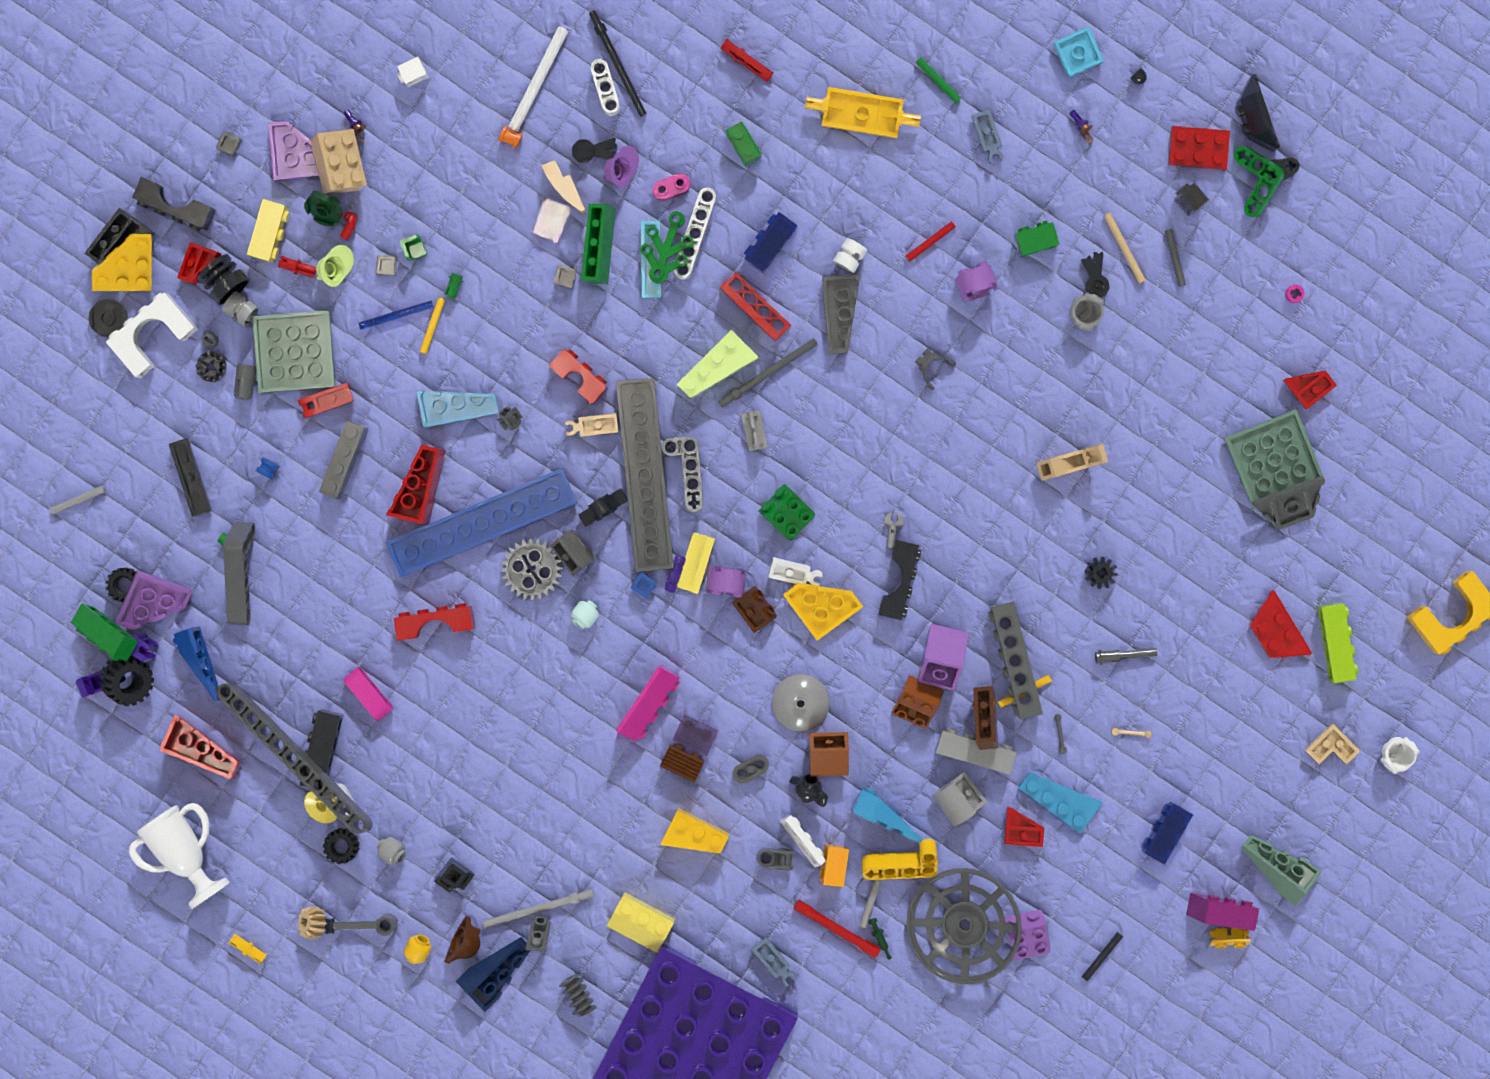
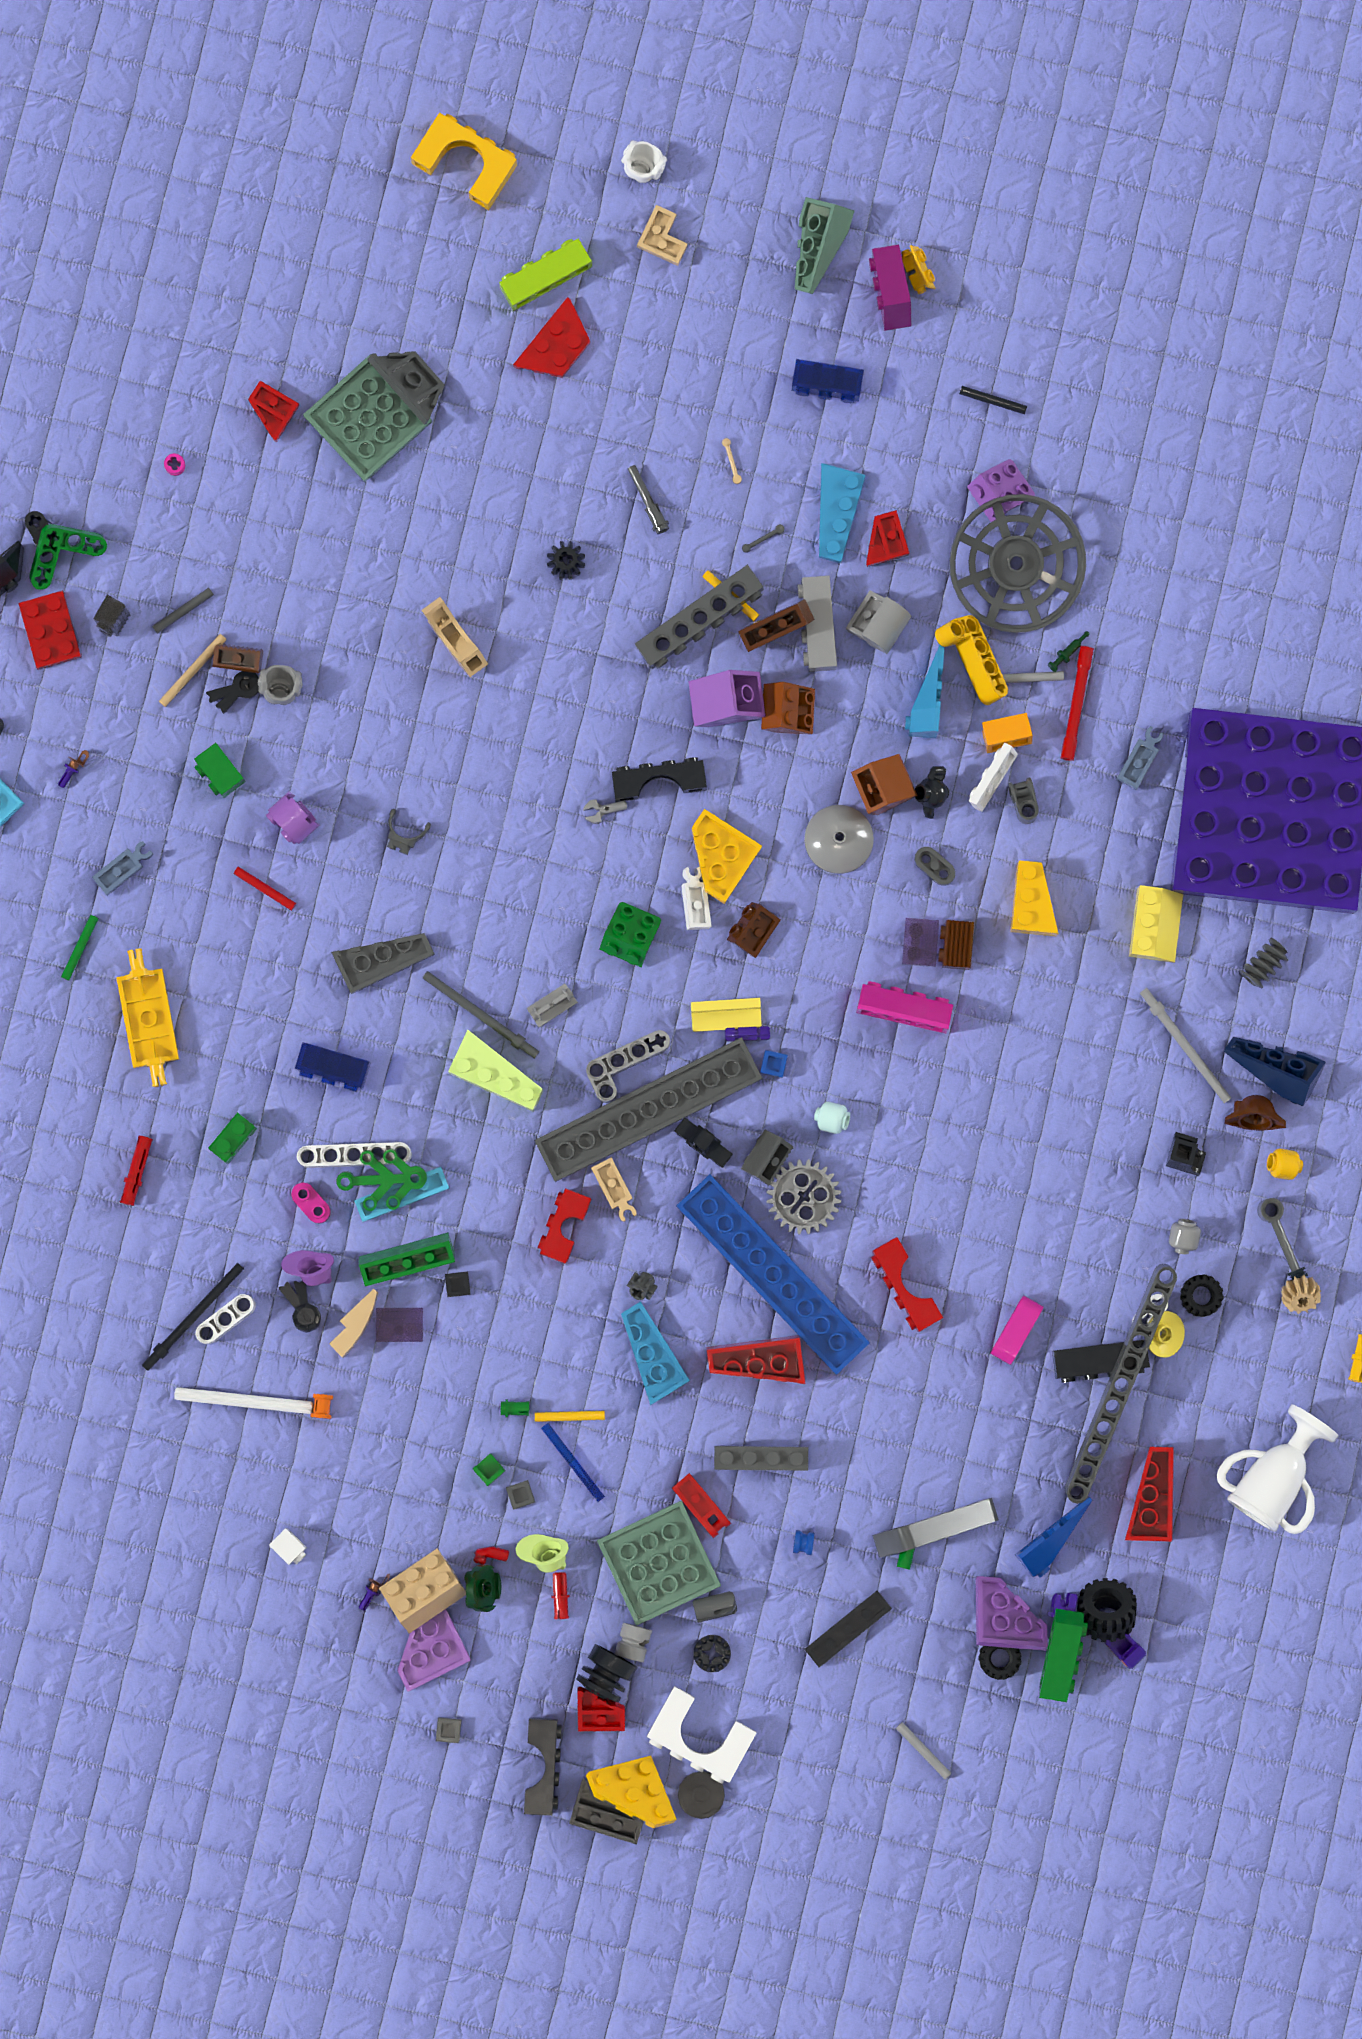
camera: 115 degrees left, 5 degrees down
dark grey hinge [202,332,218,348] -> none
light yellow brick [247,199,290,263] -> none
dark grey hips [526,916,551,953] -> none
medium lavender brick [706,566,747,597] -> none
red fence [720,272,791,342] -> none
white wheel [833,238,868,274] -> none
none -> reddish brown brick [213,643,263,673]

